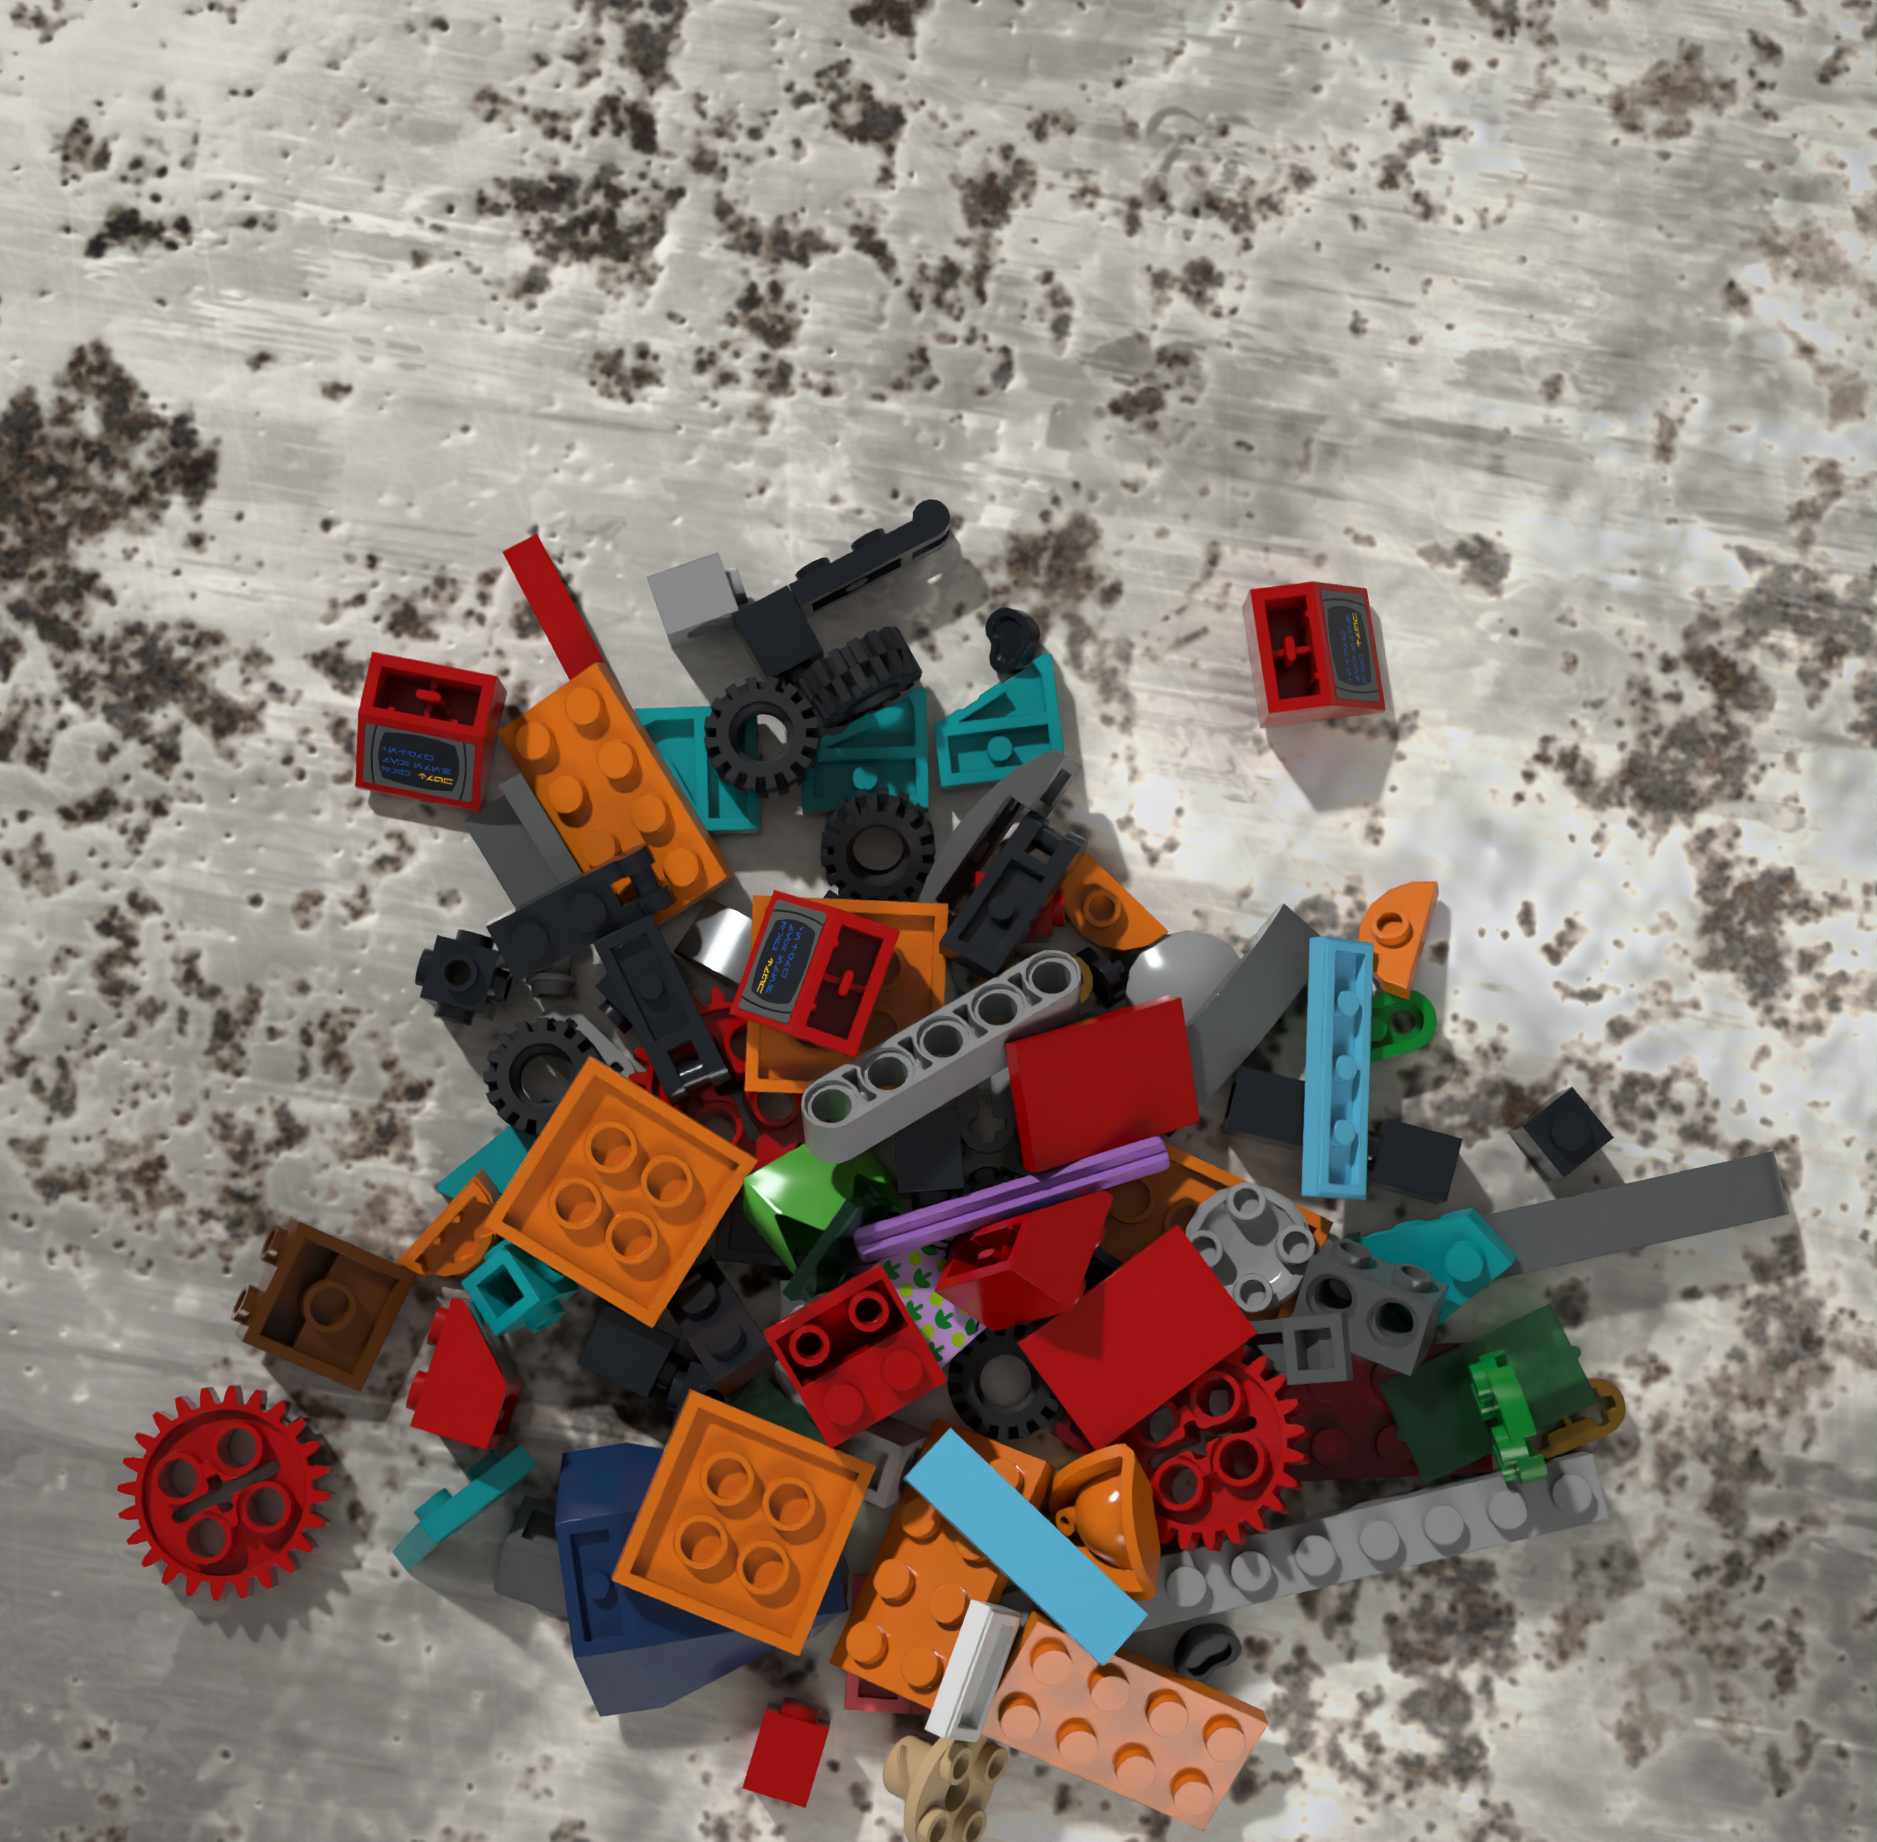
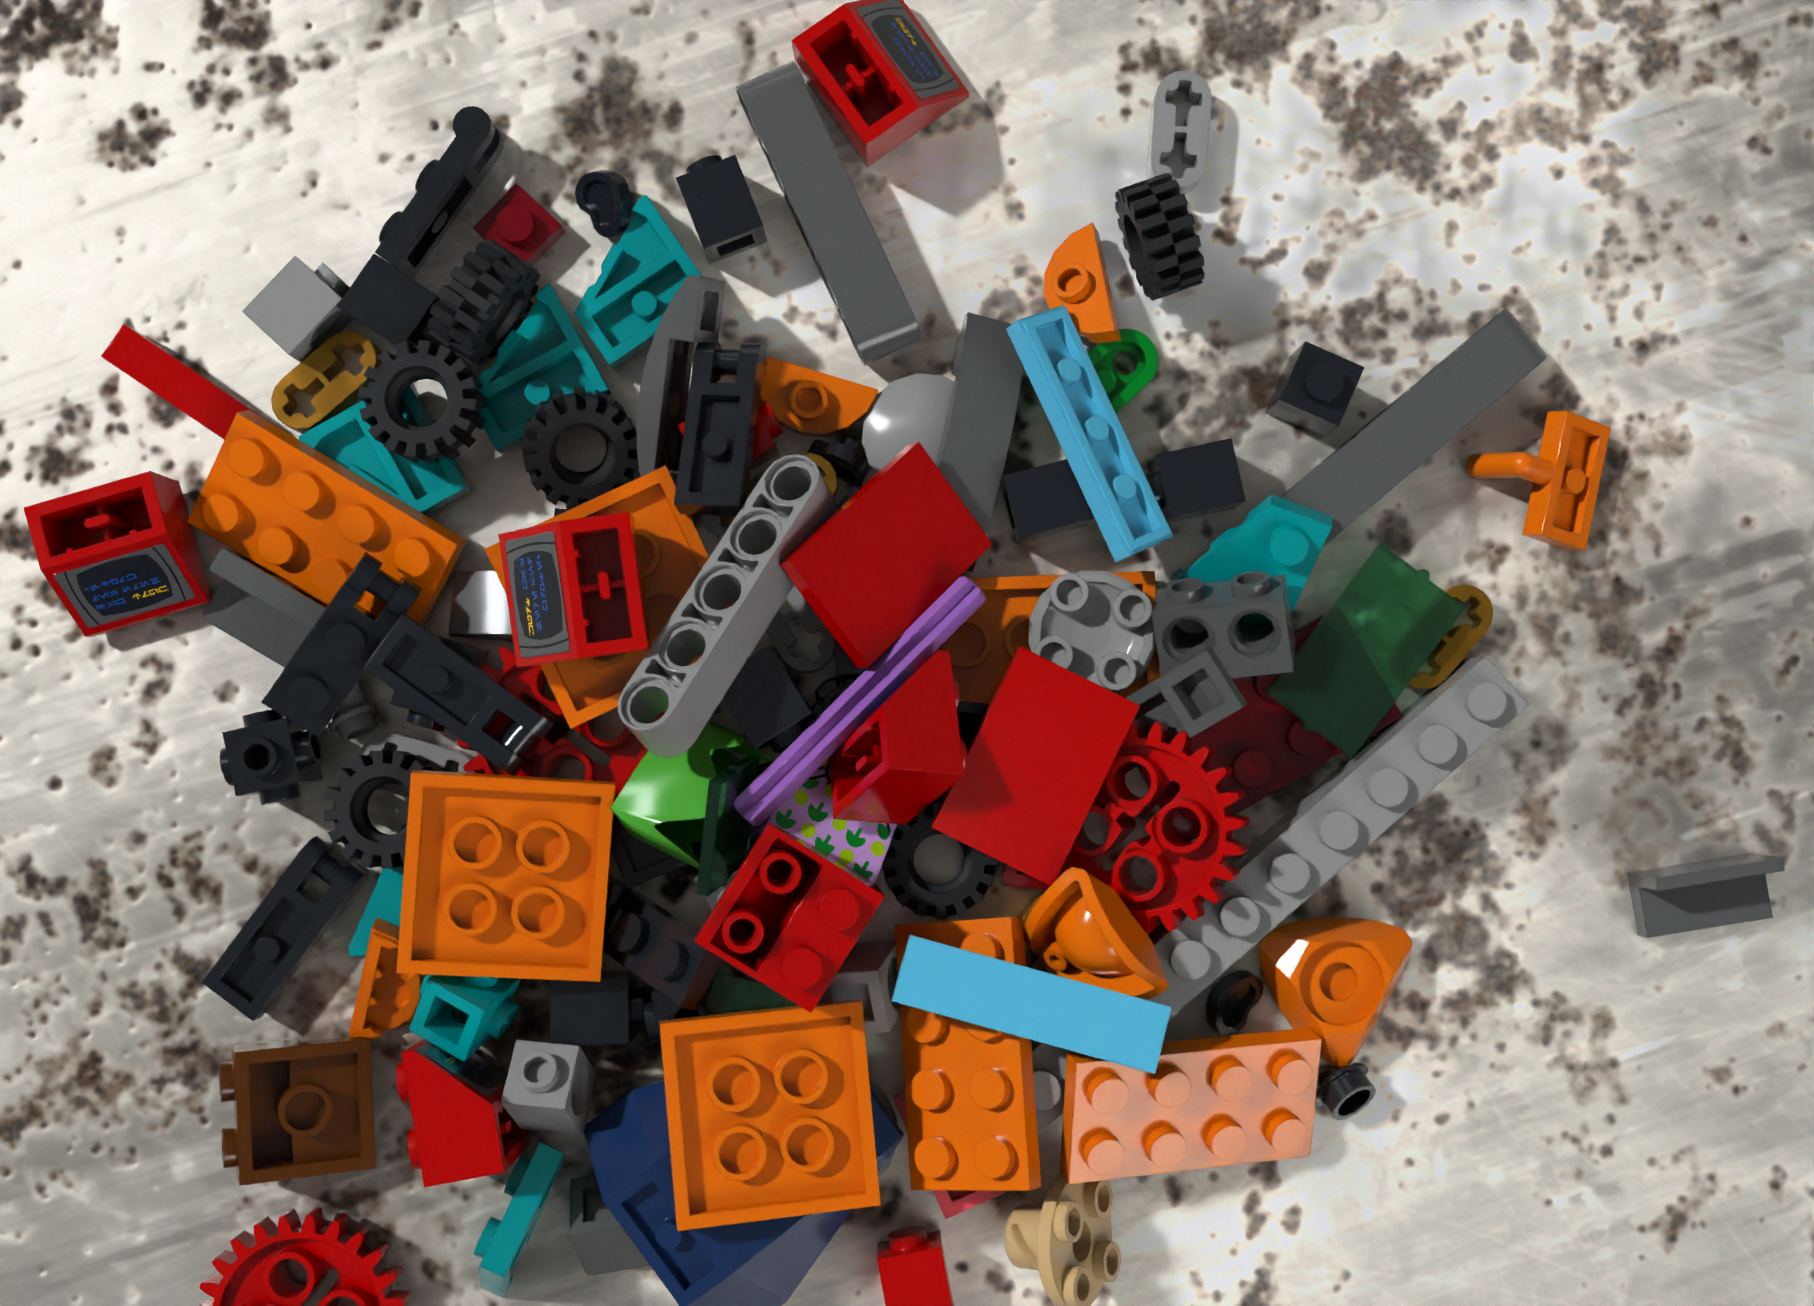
camera: 30 degrees left, 5 degrees up
white tile [925,1599,1022,1743] -> none
green plate [1468,1349,1548,1485] -> none
none -> black plate [201,836,369,1021]
none -> pearl gold beam [271,331,382,433]
none -> dark red plate [473,183,566,266]
none -> light grey brick [501,1040,597,1136]
none -> black brick [676,155,767,264]
none -> dark grey beam [736,61,922,366]
none -> black tyre [1115,173,1205,301]
none -> light grey beam [1146,71,1212,195]
none -> orange hat [1259,917,1412,1067]
none -> black plate [1315,1063,1376,1120]
none -> orange plate [1466,410,1611,550]
none -> dark grey panel [1627,853,1785,938]

